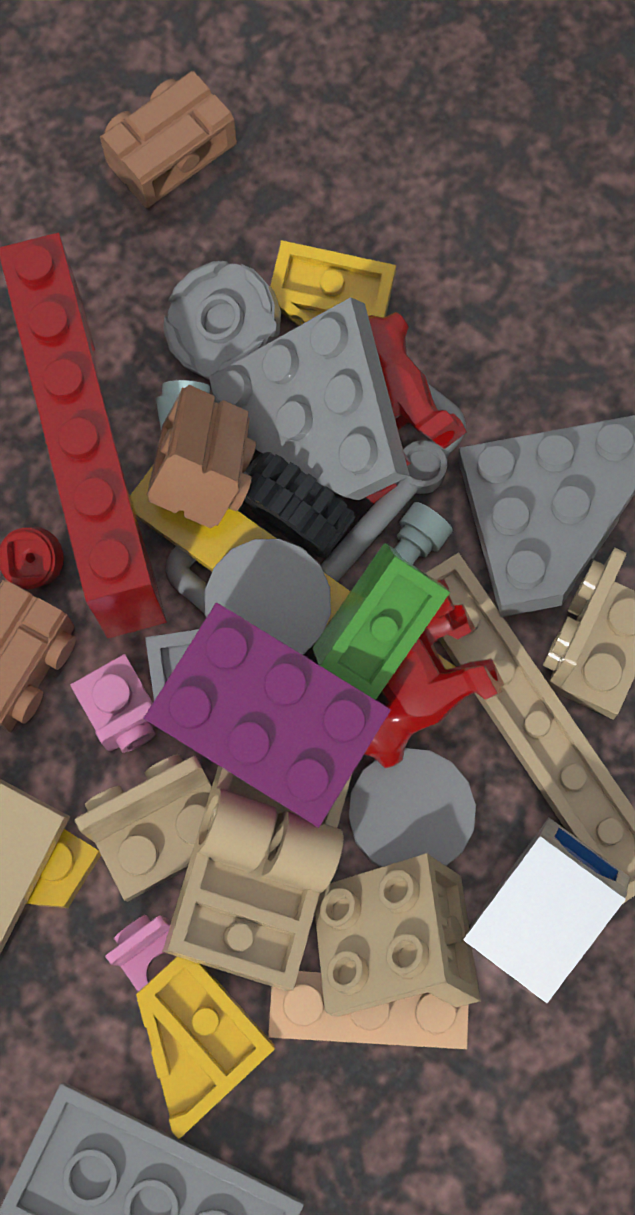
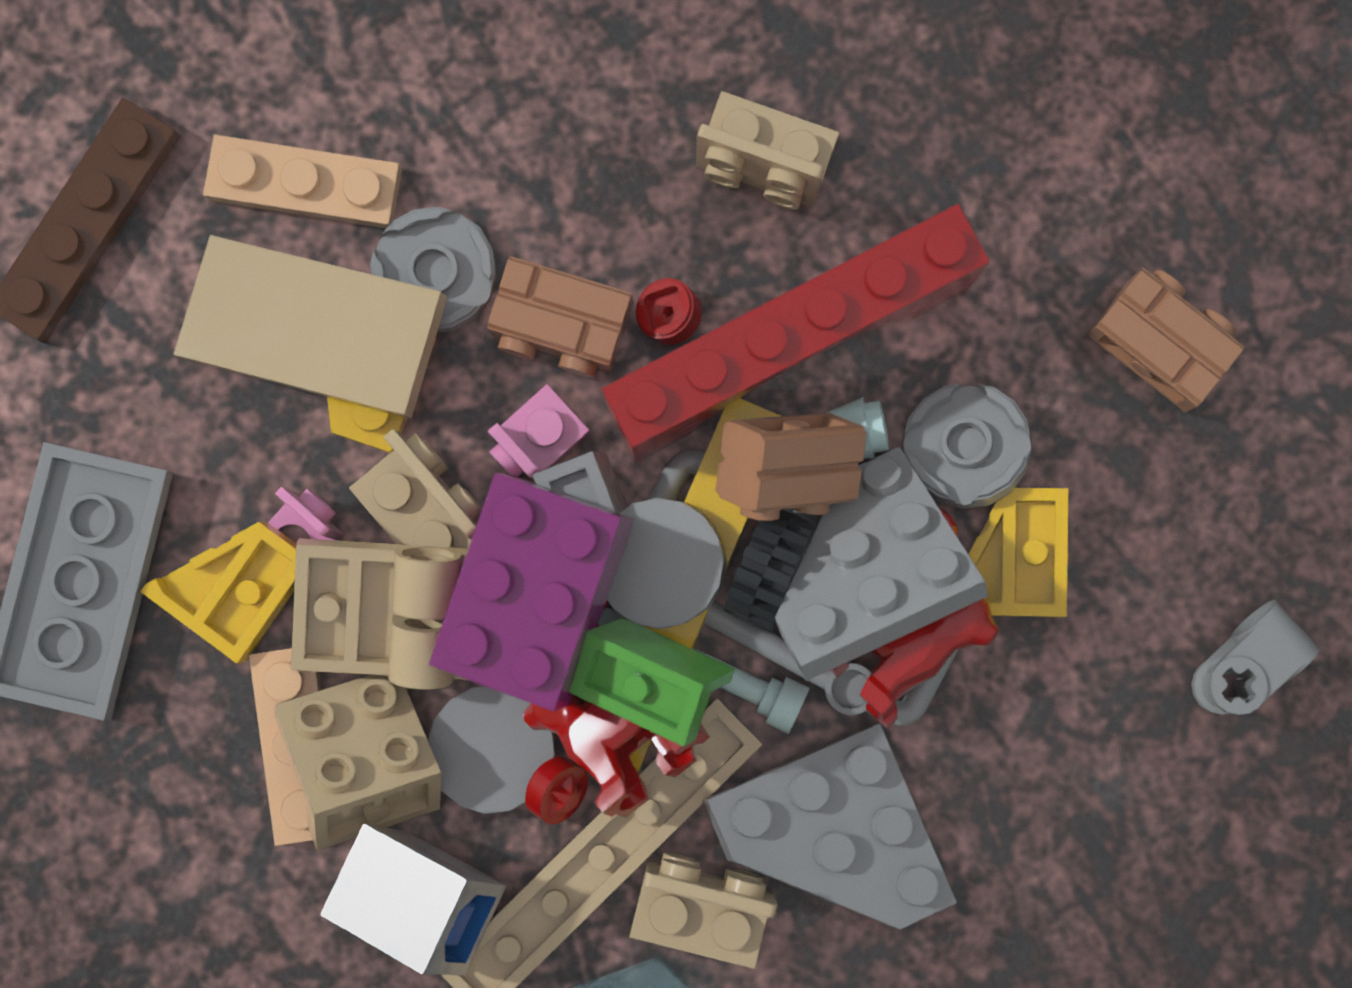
camera: 80 degrees right, 10 degrees up
none -> red tile [525,756,588,825]
none -> light grey piece [1191,600,1320,715]

